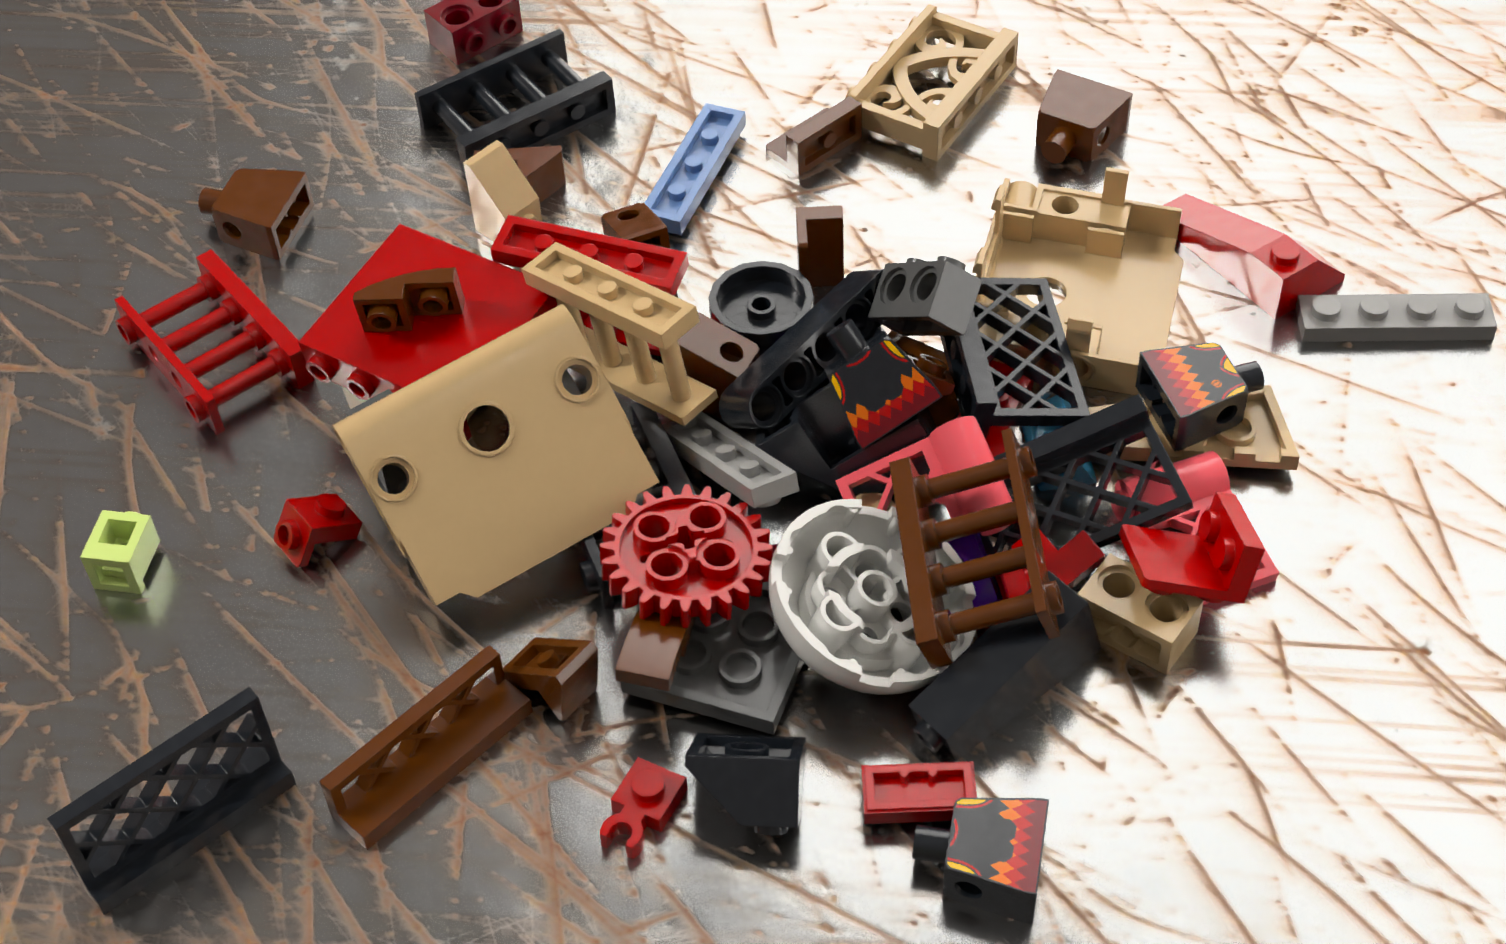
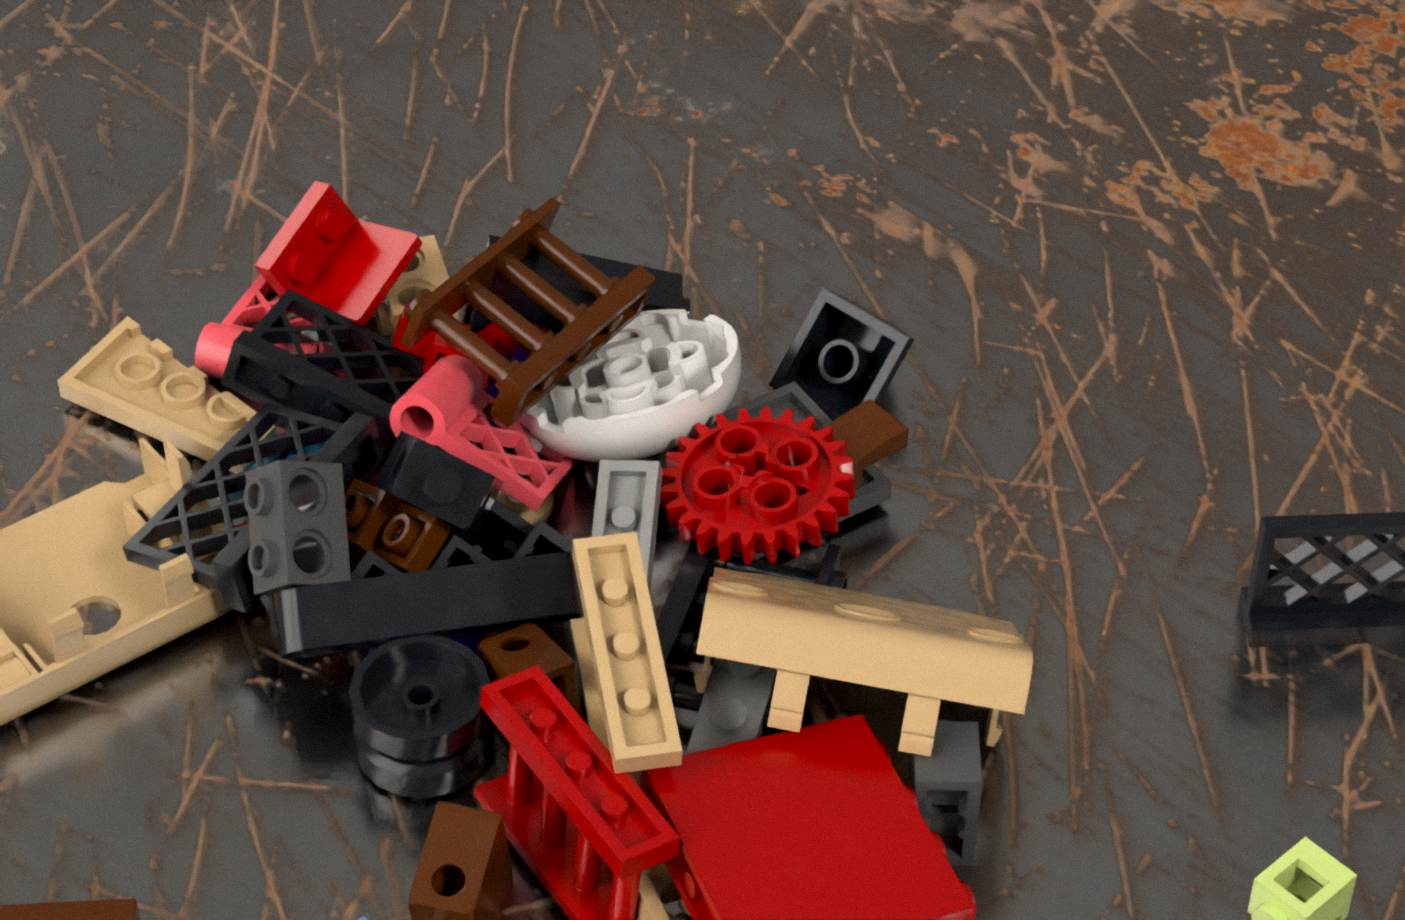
camera: 145 degrees left, 5 degrees down
red bracket [274,493,363,567] -> none
reddish brown fence [319,645,533,850] -> none
reddish brown slope [353,267,465,333] -> none
reddish brown slope [503,637,598,721] -> none
red plate [600,757,688,859] -> none
reddish brown panel [796,205,844,287] -> none
plate [861,761,977,824] -> none
torso [912,797,1049,924] -> none
black torso [1135,342,1265,452] -> none

